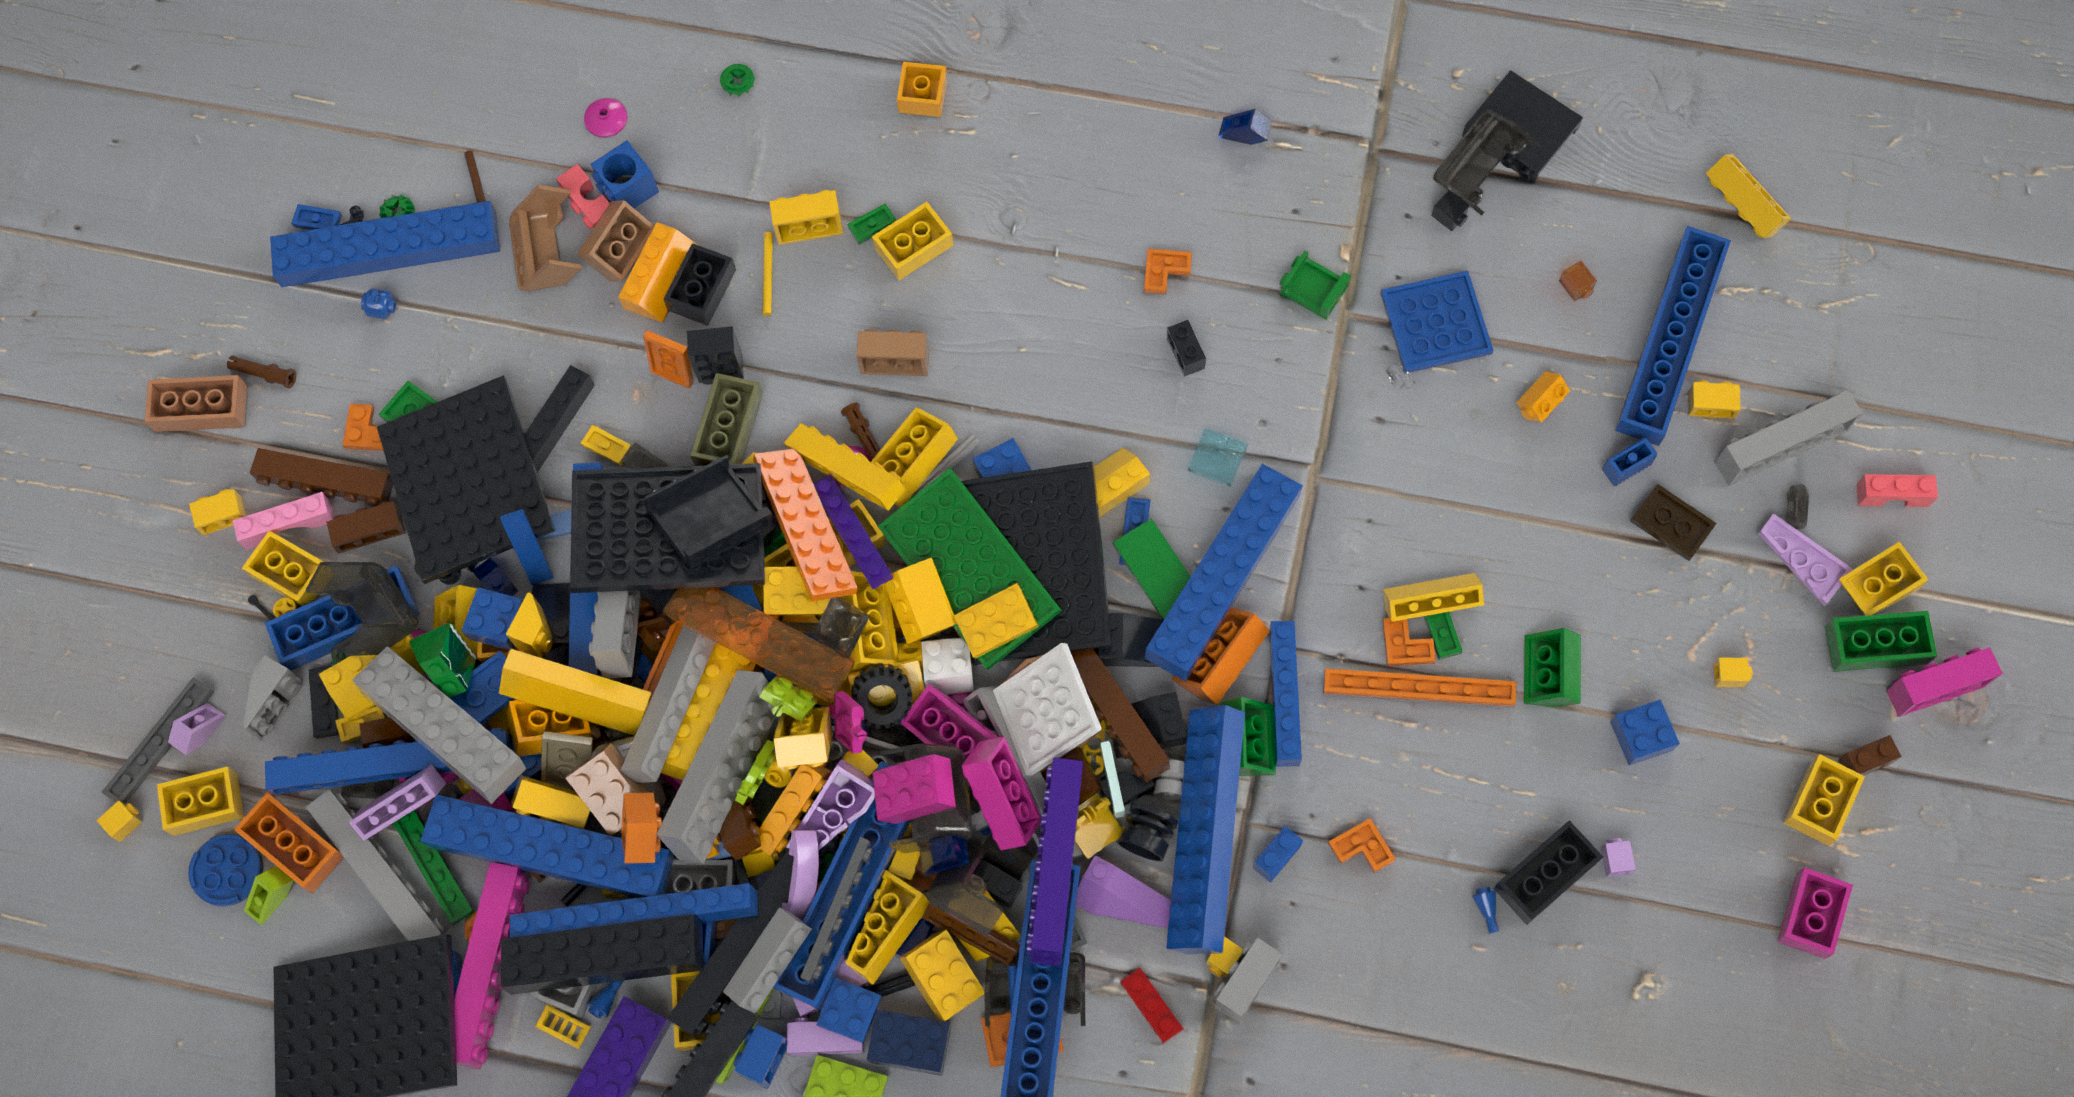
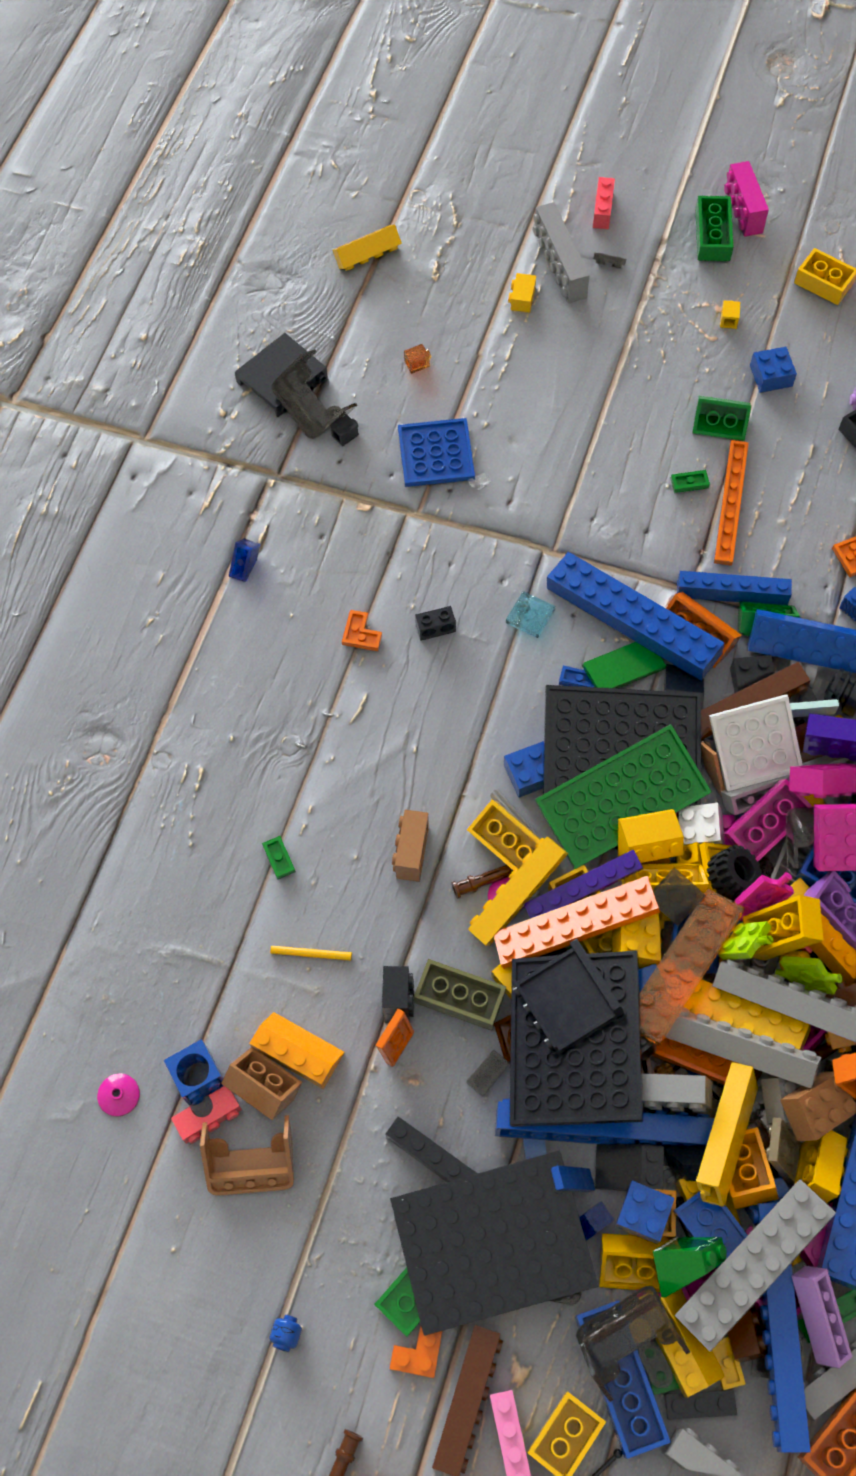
camera: 85 degrees left, 5 degrees down
blue brick [270,201,500,288] -> none
yellow wheel [273,598,300,618] -> none
blue plate [291,204,342,230] -> none
reddish brown brick [326,501,406,554] -> none
black arm [340,205,364,225] -> none
green gear [379,194,415,218] -> none
reddish brown bar [464,151,486,203] -> none
yellow slope [506,592,553,658] -> none
yellow plate [580,425,632,467] -> none
black brick [663,243,736,326] -> none
green gear [720,64,755,97] -> none
yellow brick [769,190,844,245] -> none
yellow brick [872,202,954,281] -> none
light orange brick [897,62,948,117] -> none
yellow plate [954,583,1039,659] -> none
yellow slope [1094,448,1150,518] -> none
green panel [1279,251,1351,320] -> none
yellow brick [1383,573,1484,622] -> none
orange plate [1383,618,1436,666] -> none
light orange brick [1516,371,1570,422] -> none
blue brick [1602,437,1657,486] -> none
blue brick [1615,226,1731,446] -> none
dark brown plate [1630,484,1717,561] -> none
lavender wing [1758,514,1853,607] -> none
yellow slope [1839,541,1929,616] -> none
reddish brown brick [1839,735,1902,776] -> none

